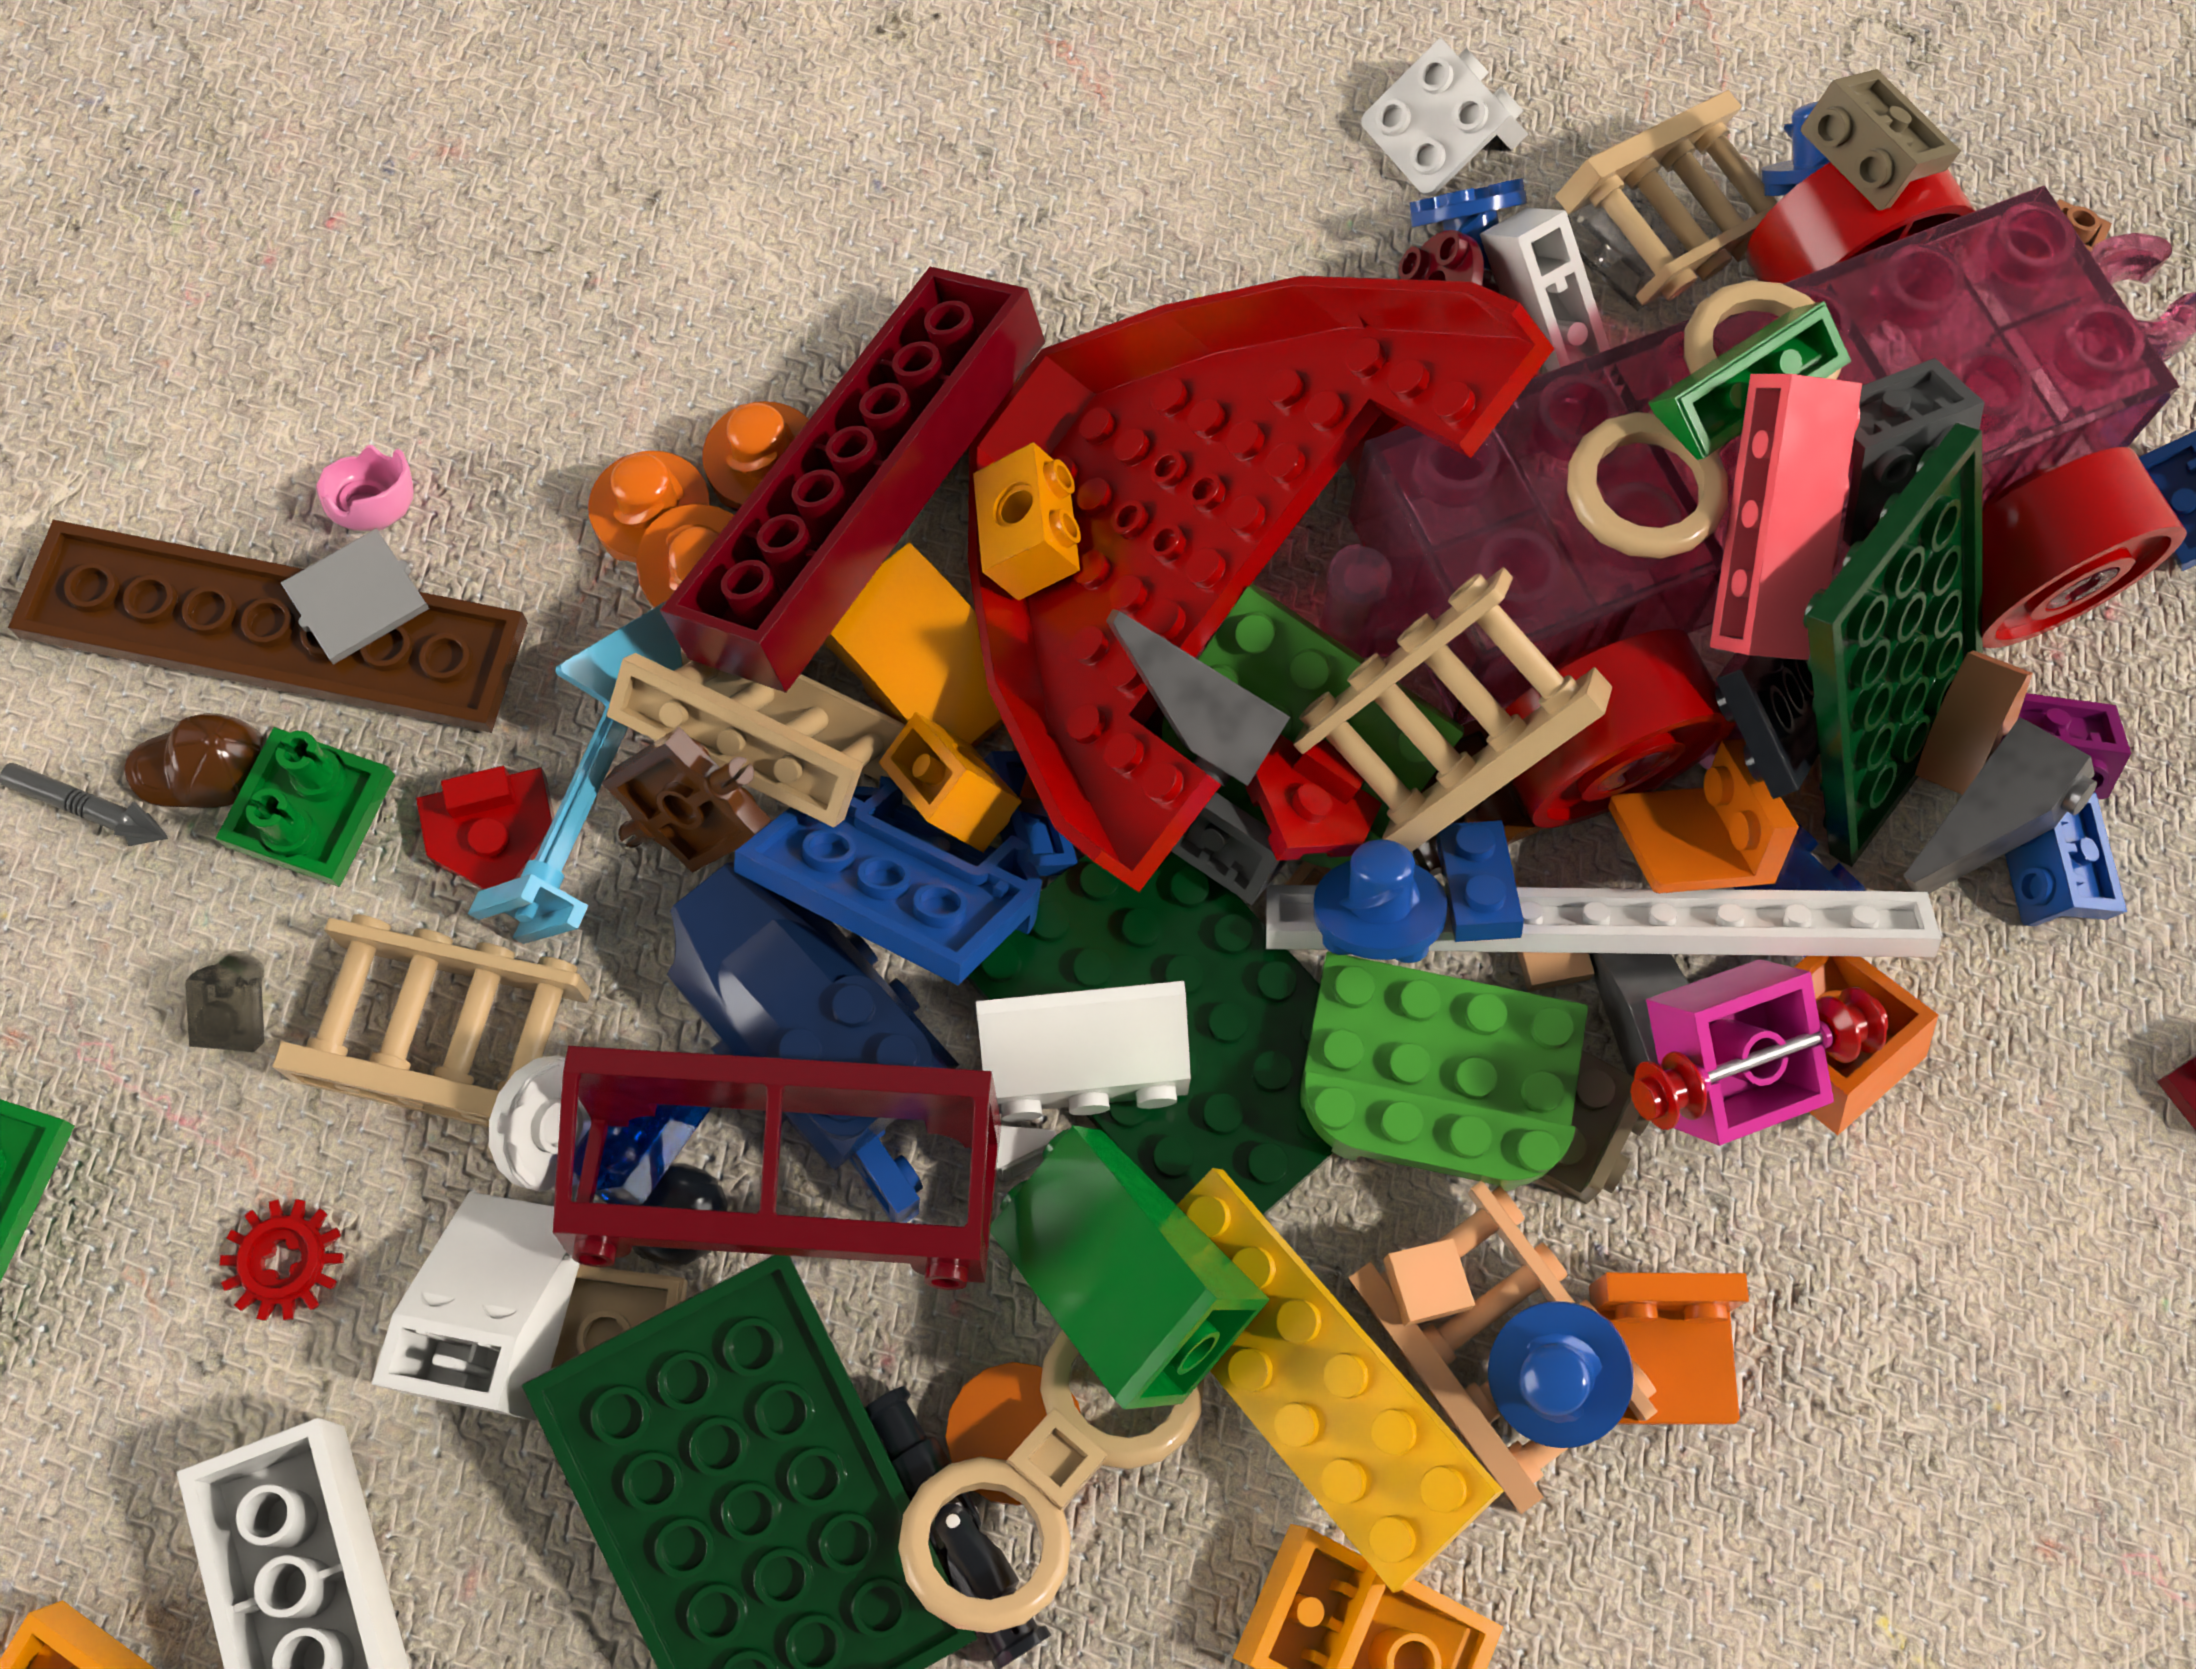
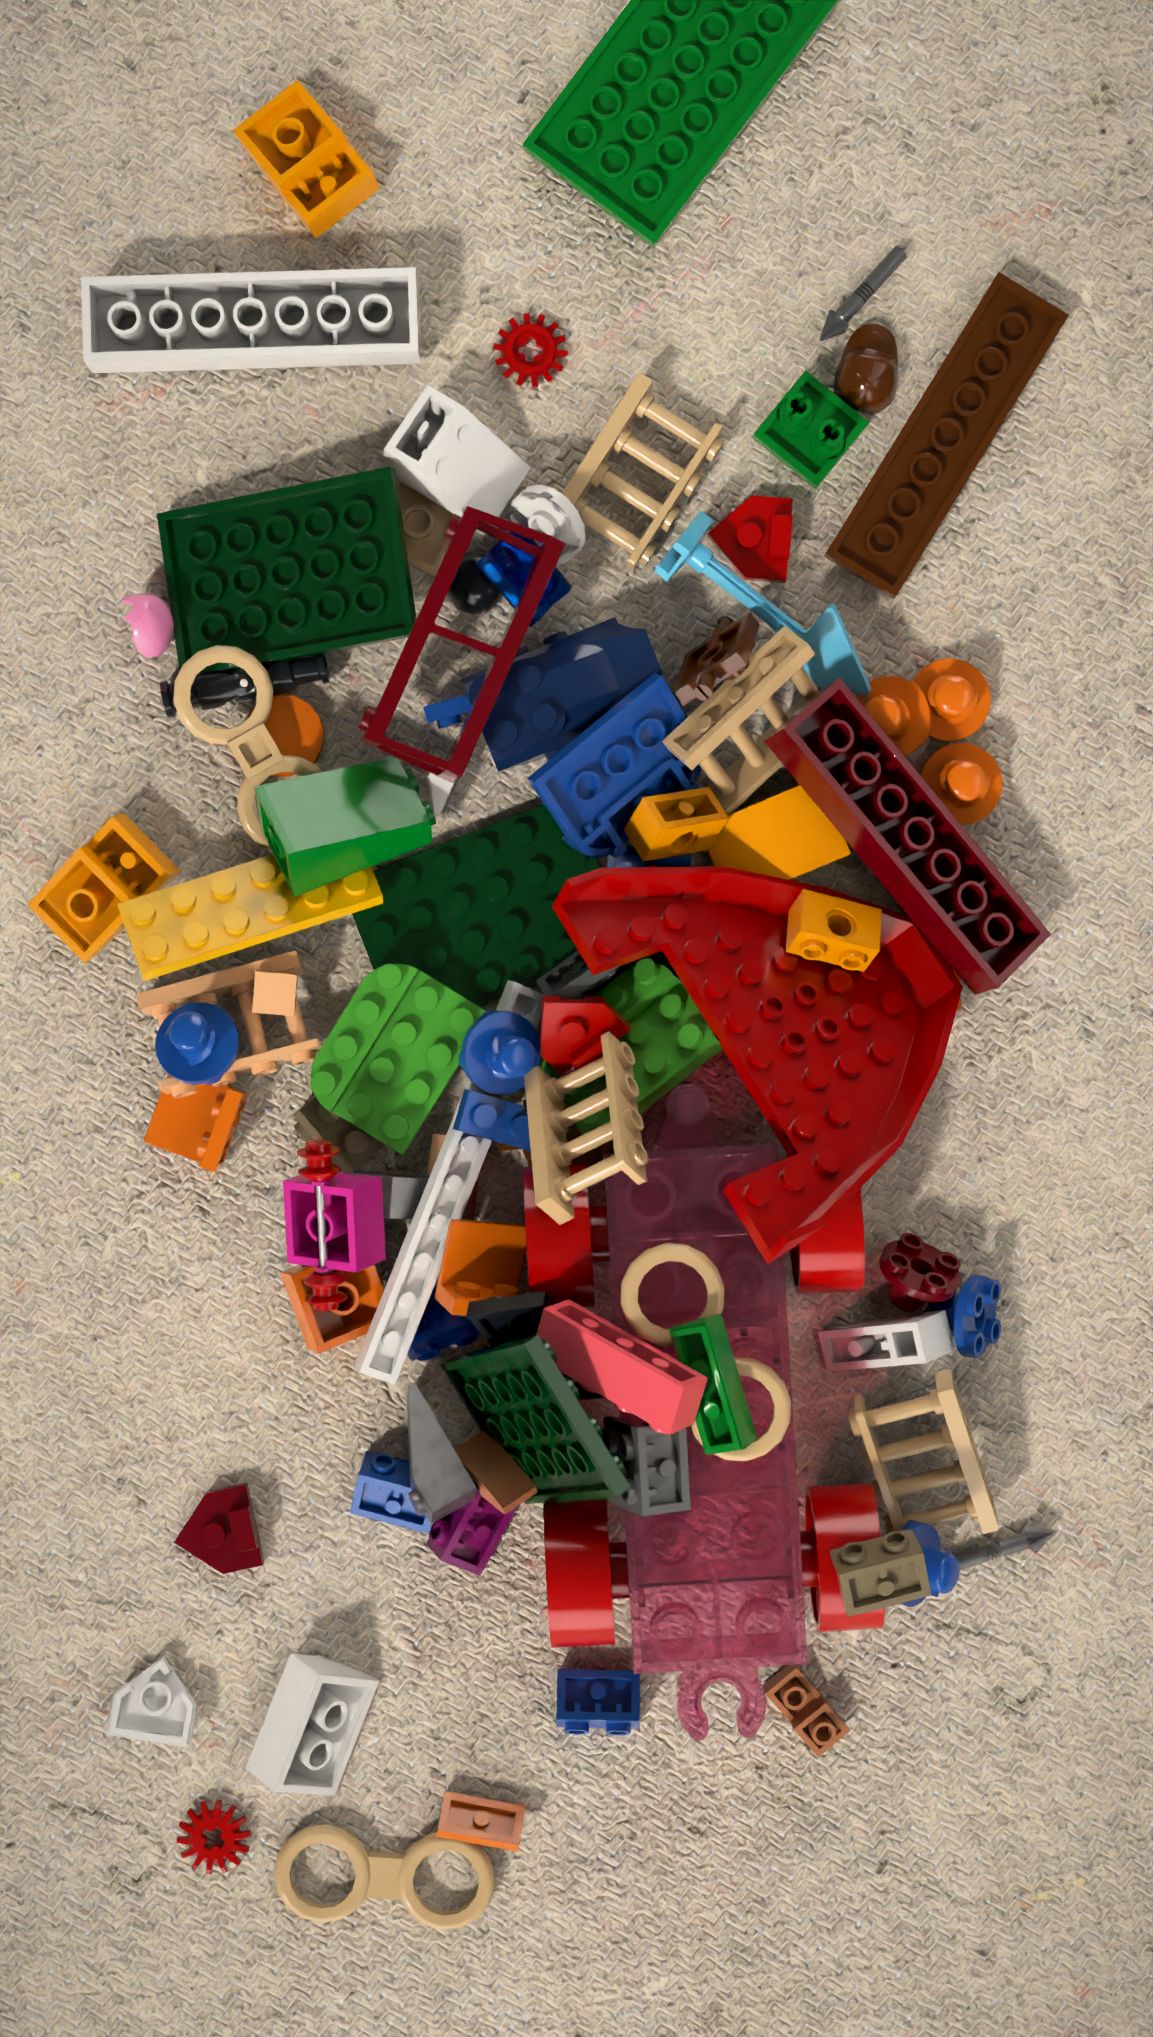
camera: 110 degrees right, 20 degrees up
clear smoke plate [185,951,265,1052] -> none
light grey piece [281,528,429,665] -> none
bright pink hair [316,445,414,531] -> none
white slope [976,981,1191,1122] -> none
flat silver slope [1106,609,1290,787] -> none
white bracket [1361,37,1529,196] -> none
none -> flat silver piece [954,1525,1057,1570]

